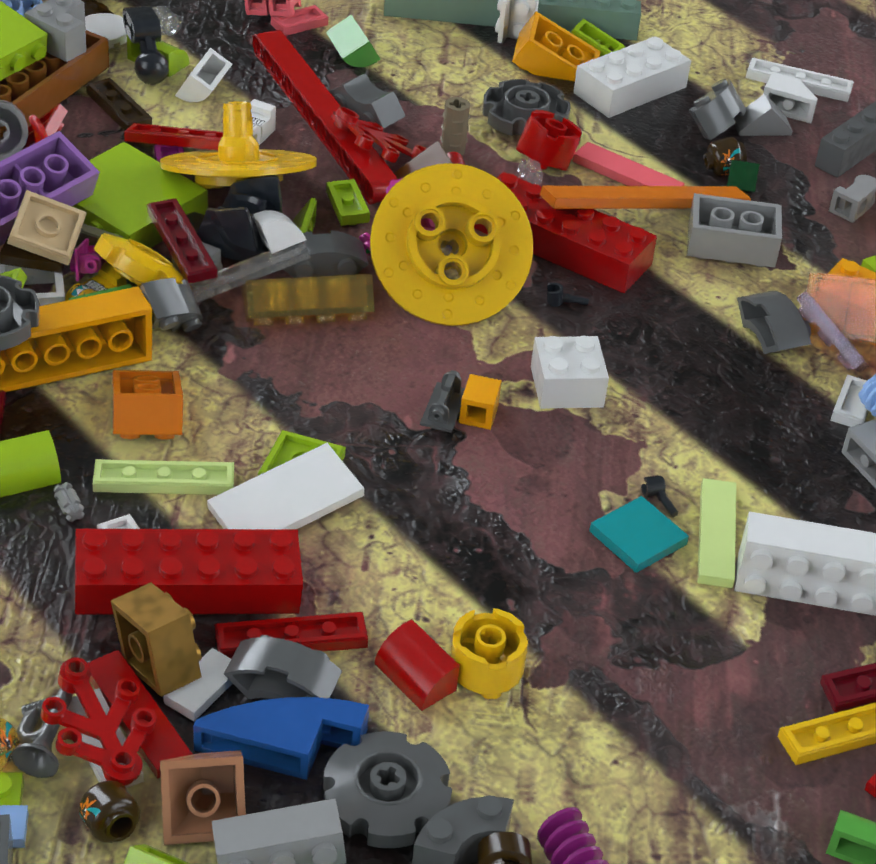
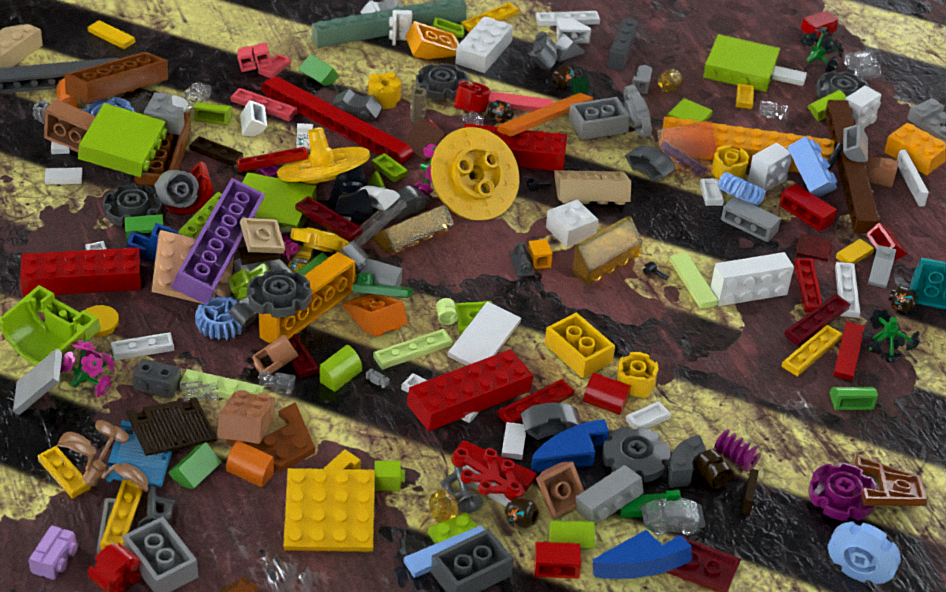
camera: 25 degrees left, 0 degrees up
pearl gold brick [111,582,202,697] -> none
black beam [123,6,169,85] -> none
red plant [331,106,427,163] -> none
teal tile [589,496,689,573] -> none
none -> coral tile [231,88,298,121]
none -> green hinge [352,272,413,298]
none -> light grey brick [361,258,402,286]
none -> yellow brick [368,72,401,109]
none -> yellowish green wheel [436,298,458,325]
none -> yellow tile [461,2,519,33]
none -> dark brown head [488,100,514,124]
none -> yellow brick [545,312,615,379]
none -> tan slope [554,170,631,205]
none -> clear yellow slope [572,216,642,285]
none -> light grey piece [623,84,652,139]
none -> white tile [626,401,671,429]

